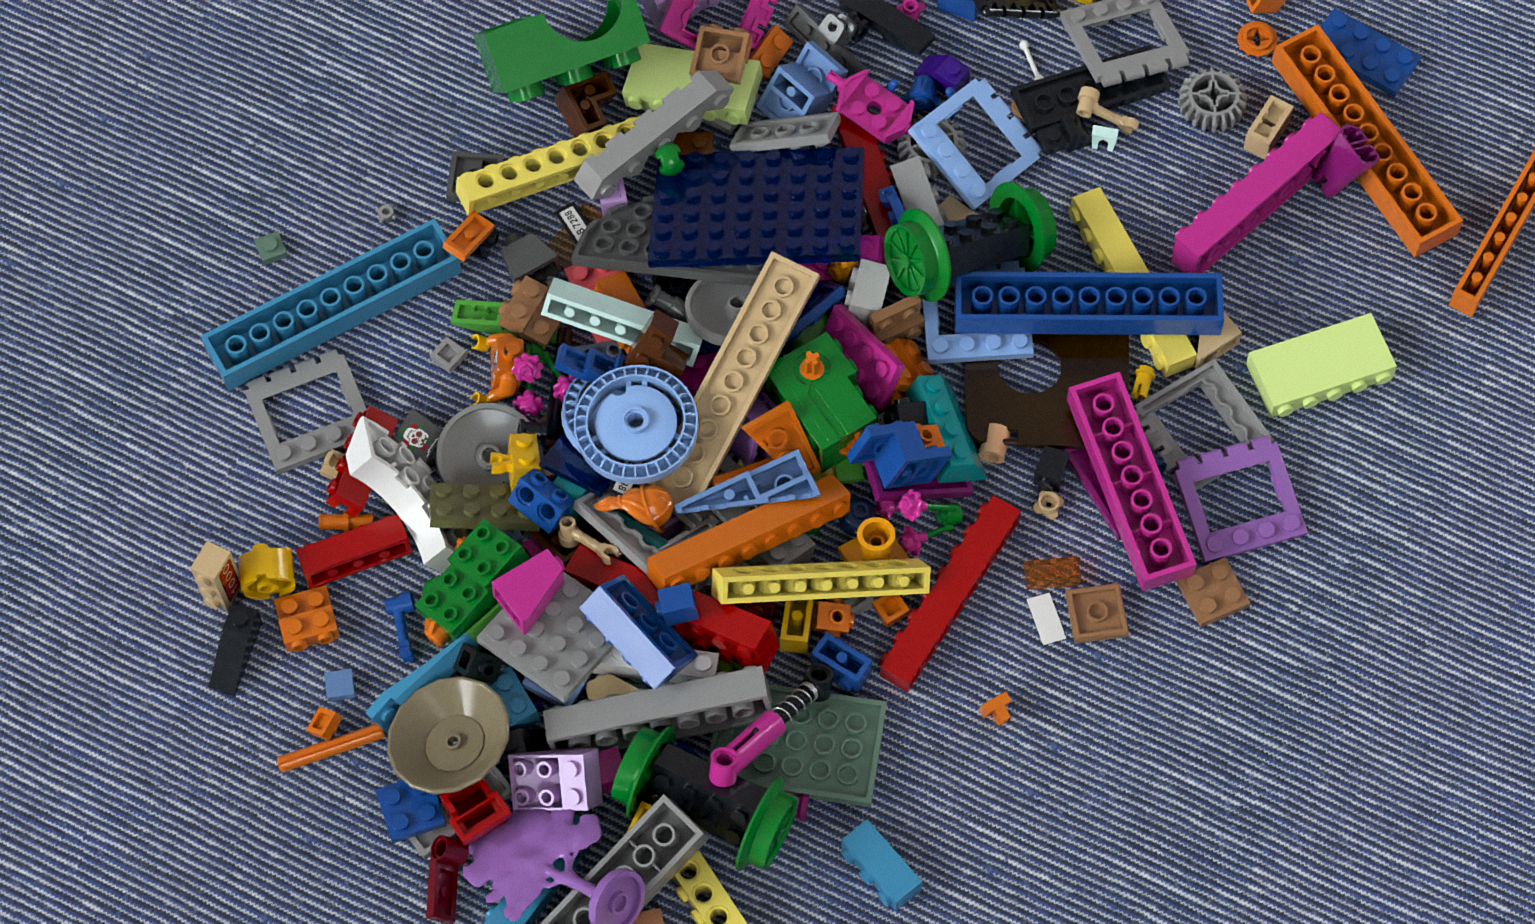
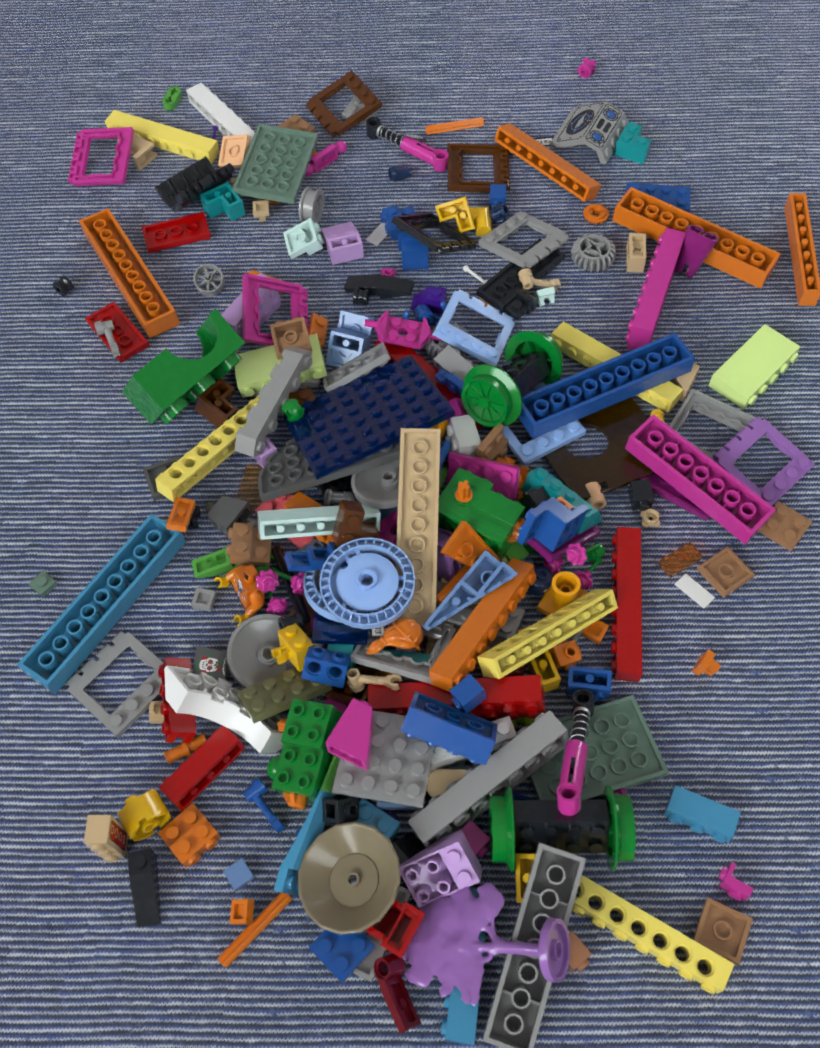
camera: 25 degrees left, 5 degrees down
light grey piece [375,204,397,224] -> none
sticker [554,202,589,245] -> none
dark grey plate [783,4,868,79] -> none

